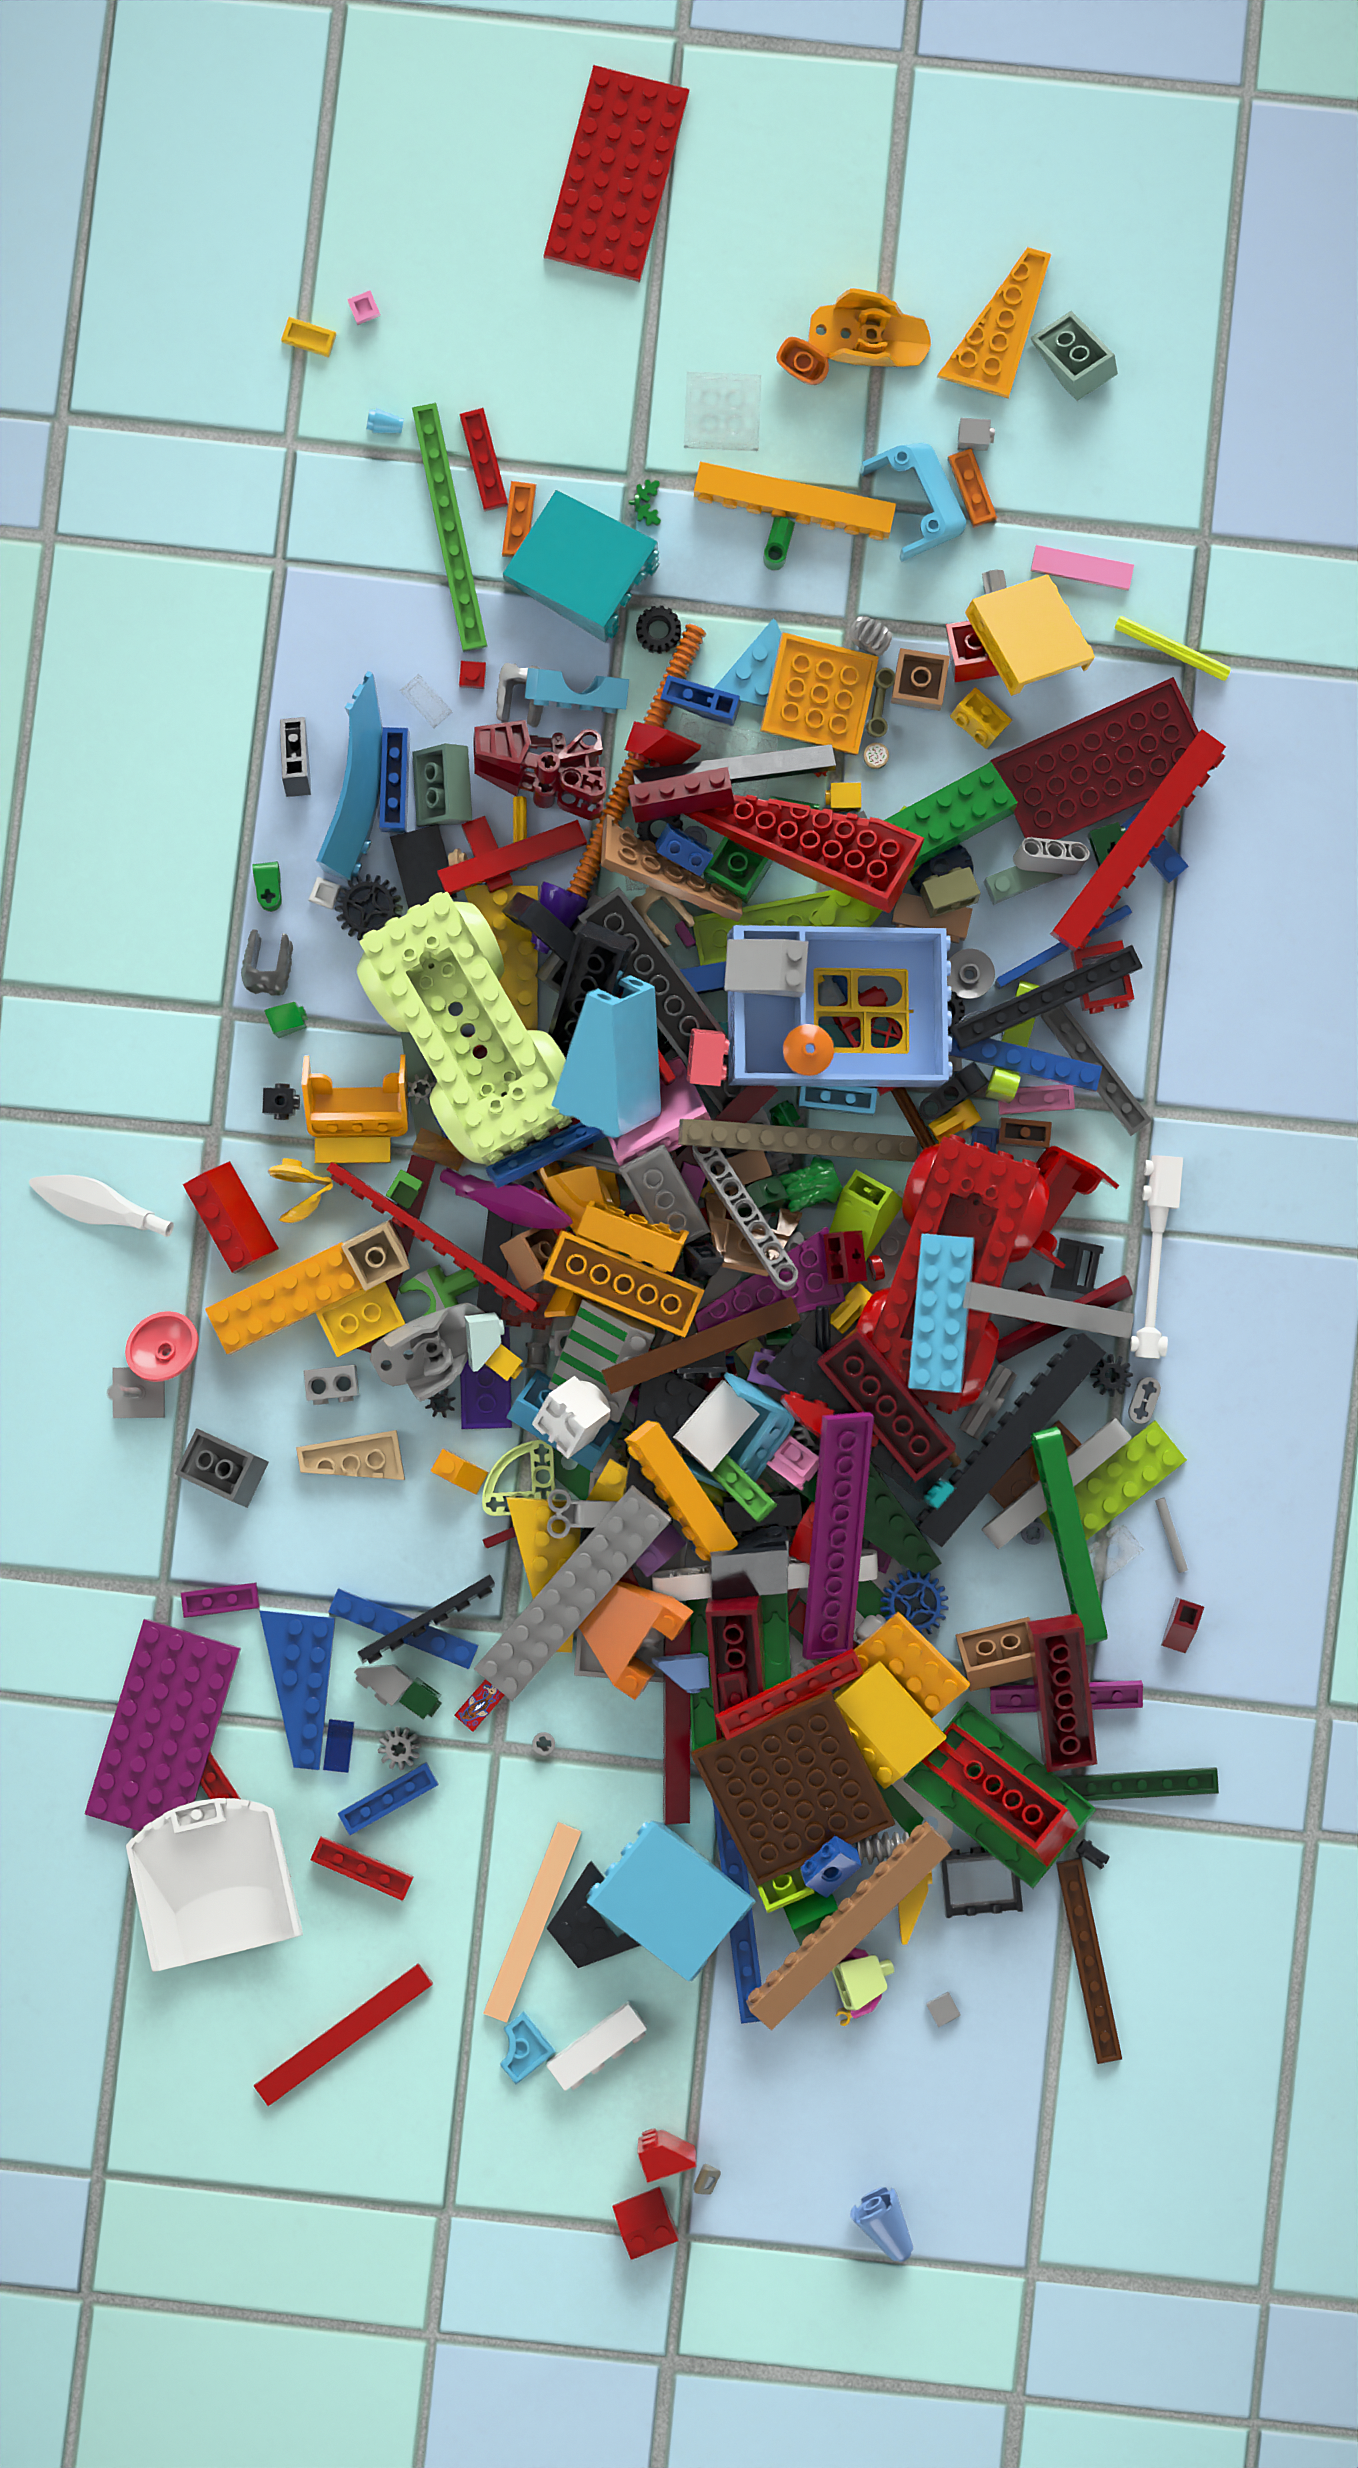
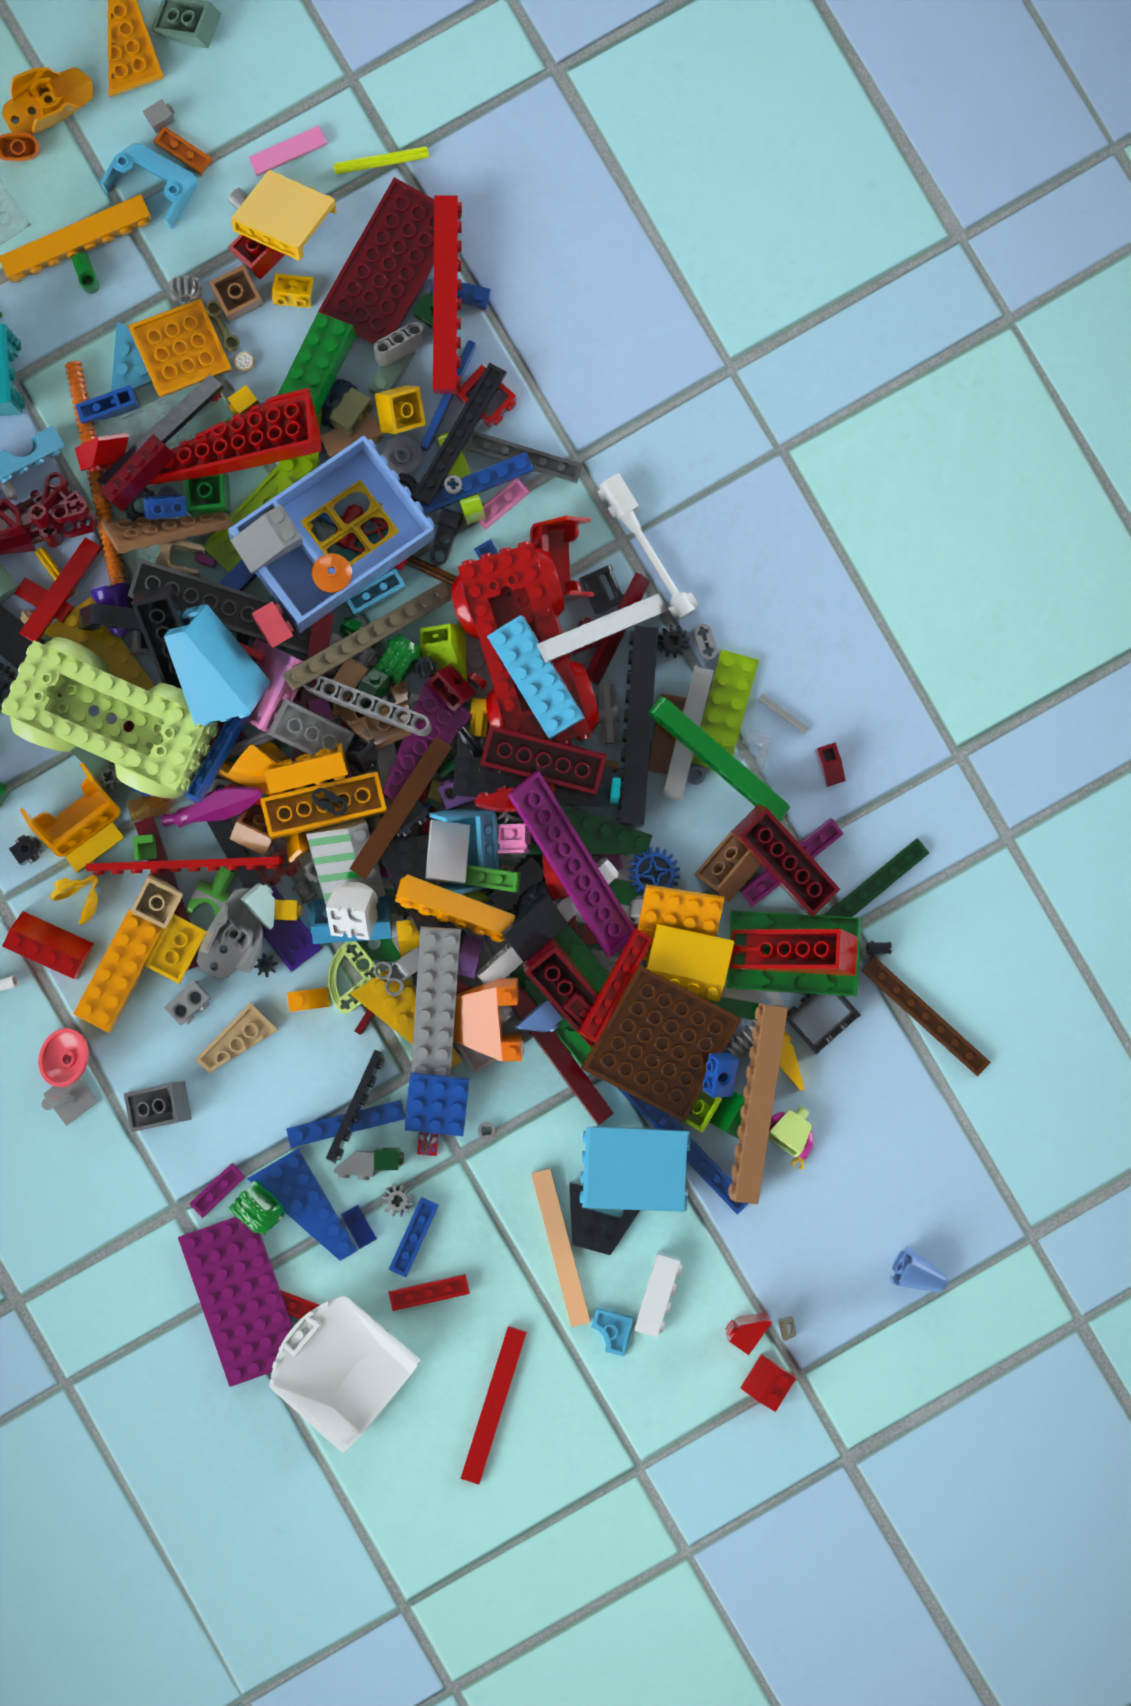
camera: 35 degrees left, 0 degrees up
black tyre [636,605,681,654] -> none
light grey tile [926,1992,961,2028] -> none
yellow piece [928,1098,982,1143] -> none
reddish brown brick [996,1117,1052,1149] -> none
none -> green piece [229,1180,285,1235]
none -> black beam [312,788,348,816]
none -> yellow brick [375,385,426,434]
none -> blue plate [404,1072,470,1136]
none -> black gear [413,657,438,679]
none -> light grey bush [444,475,462,495]

